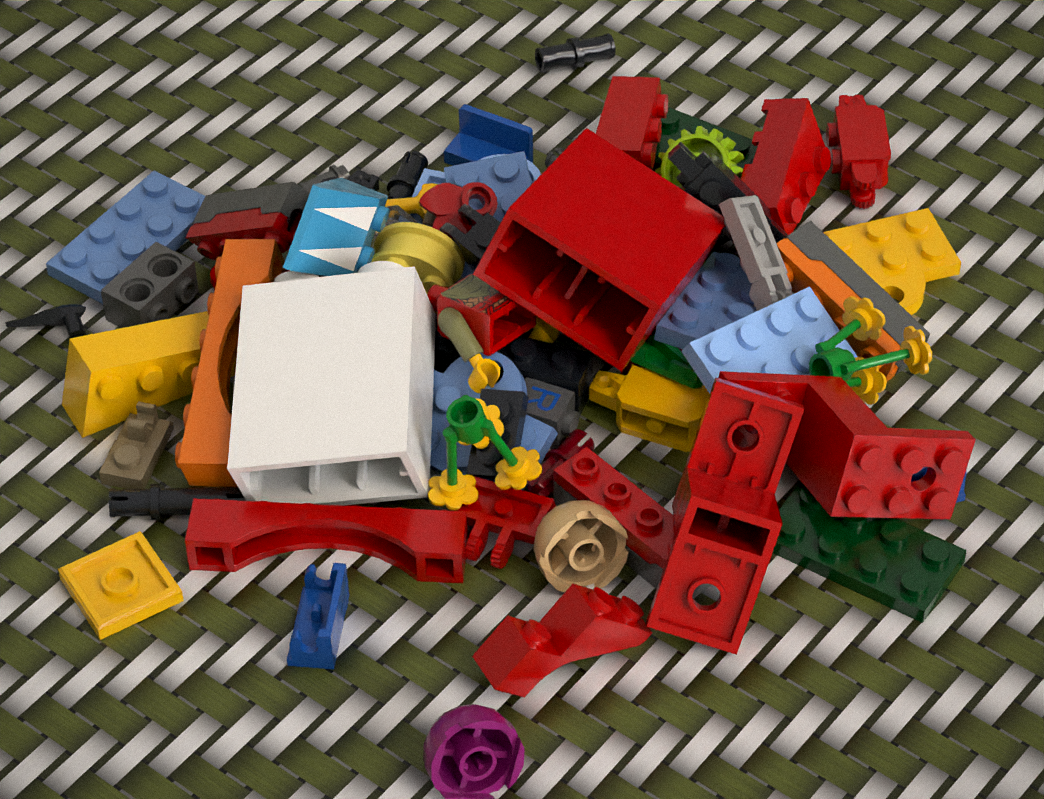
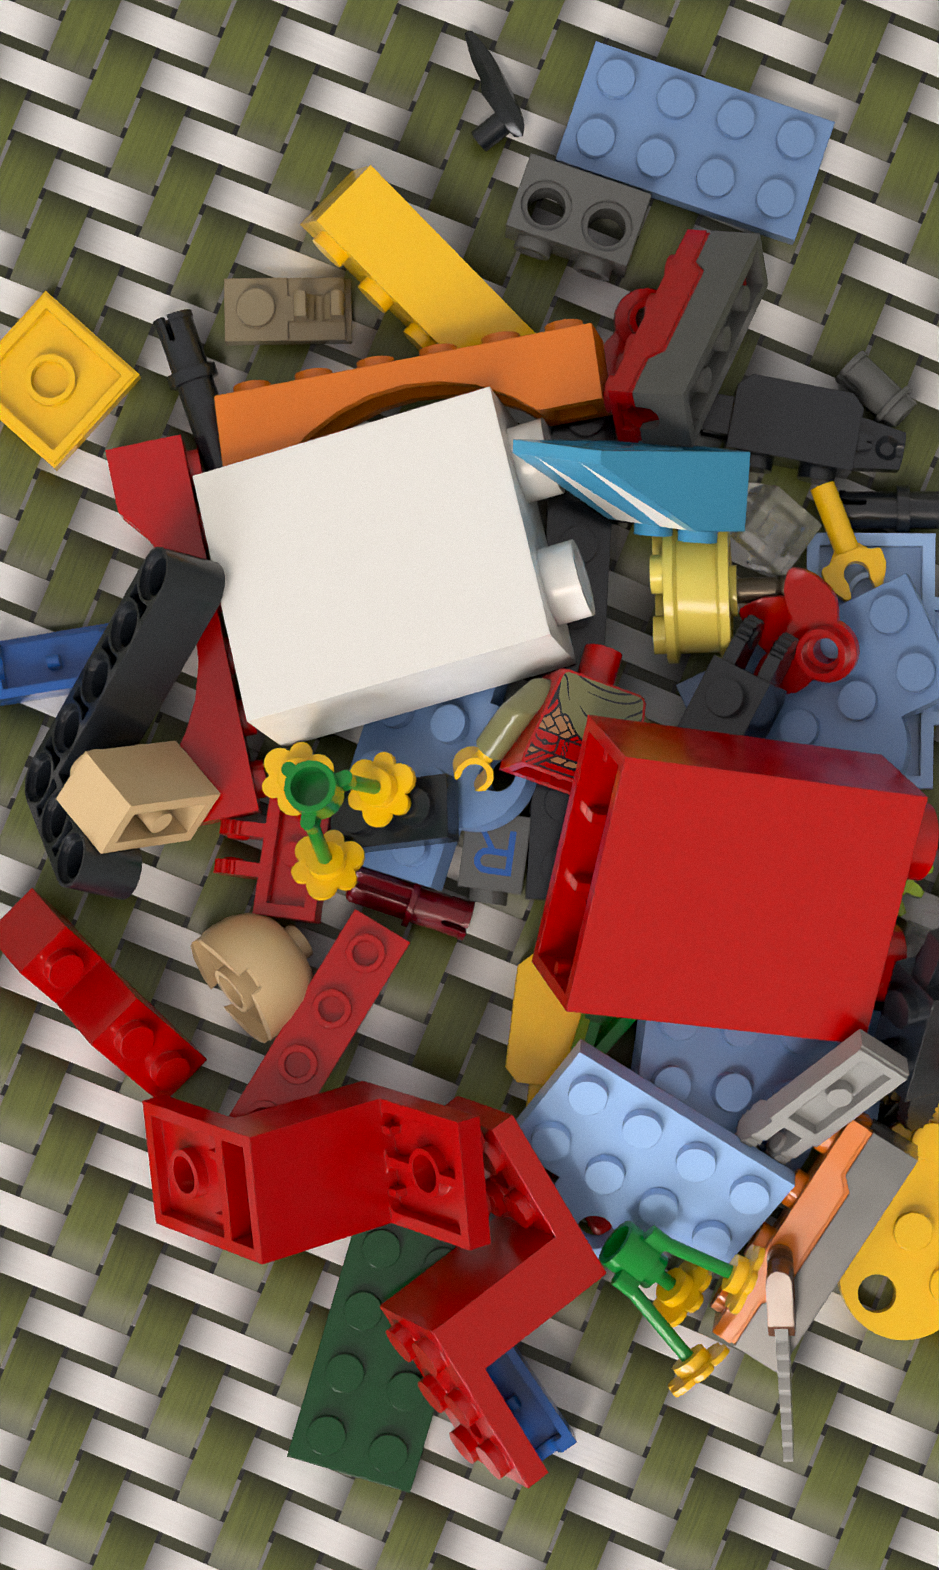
camera: 70 degrees right, 40 degrees up
none -> black beam [25,547,225,900]
none -> tan brick [56,741,221,854]
none -> piece [765,1244,796,1462]

